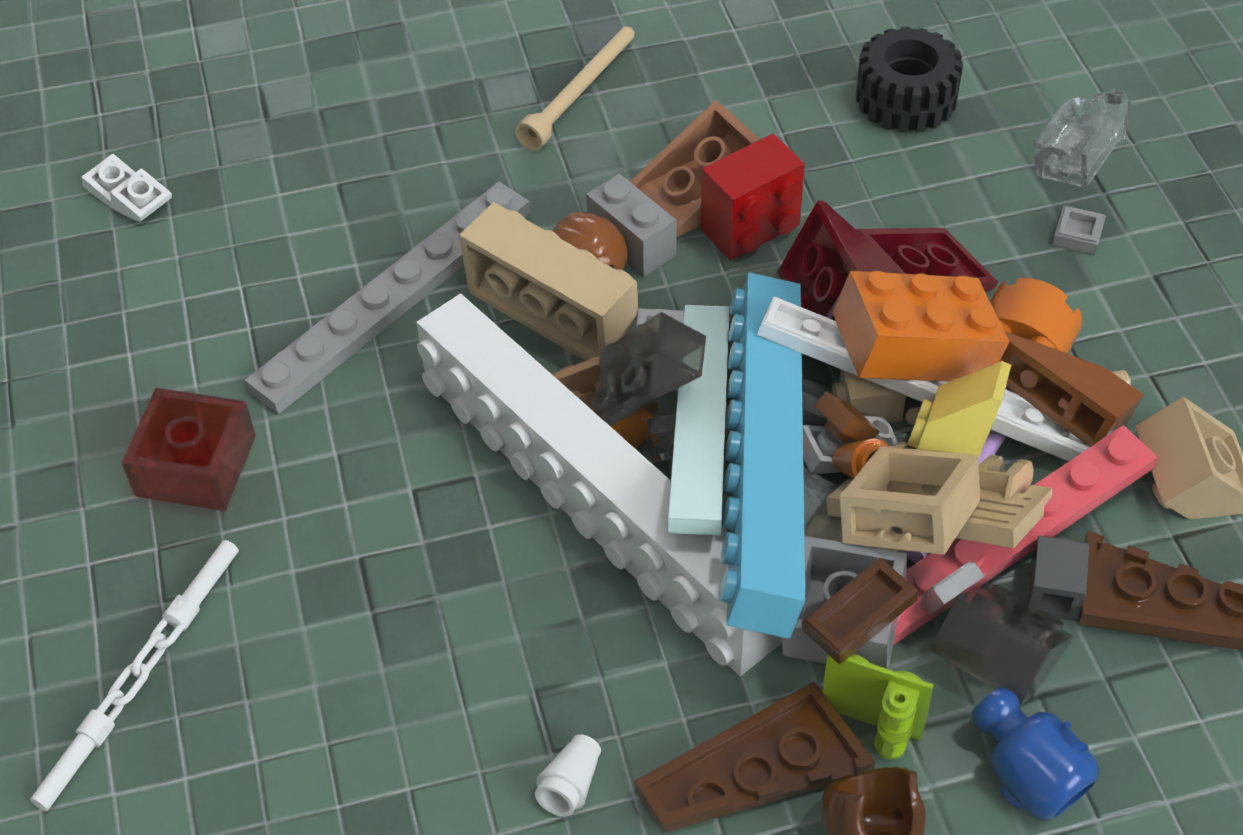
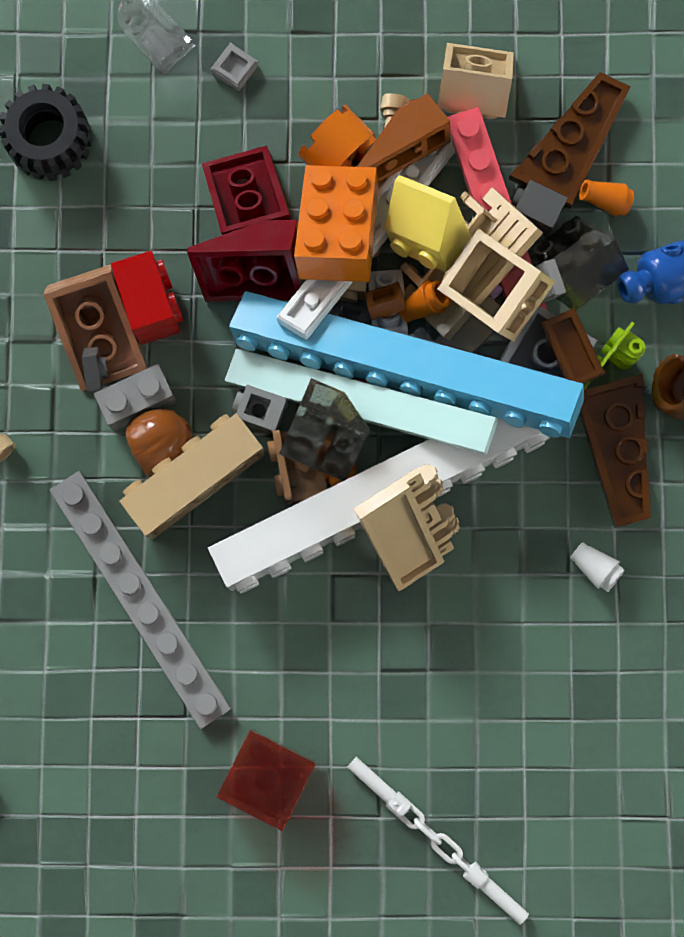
camera: 75 degrees left, 30 degrees up
none -> dark grey plate [82,347,108,391]
none -> tan hinge [353,464,460,592]
none -> orange cone [579,180,634,217]

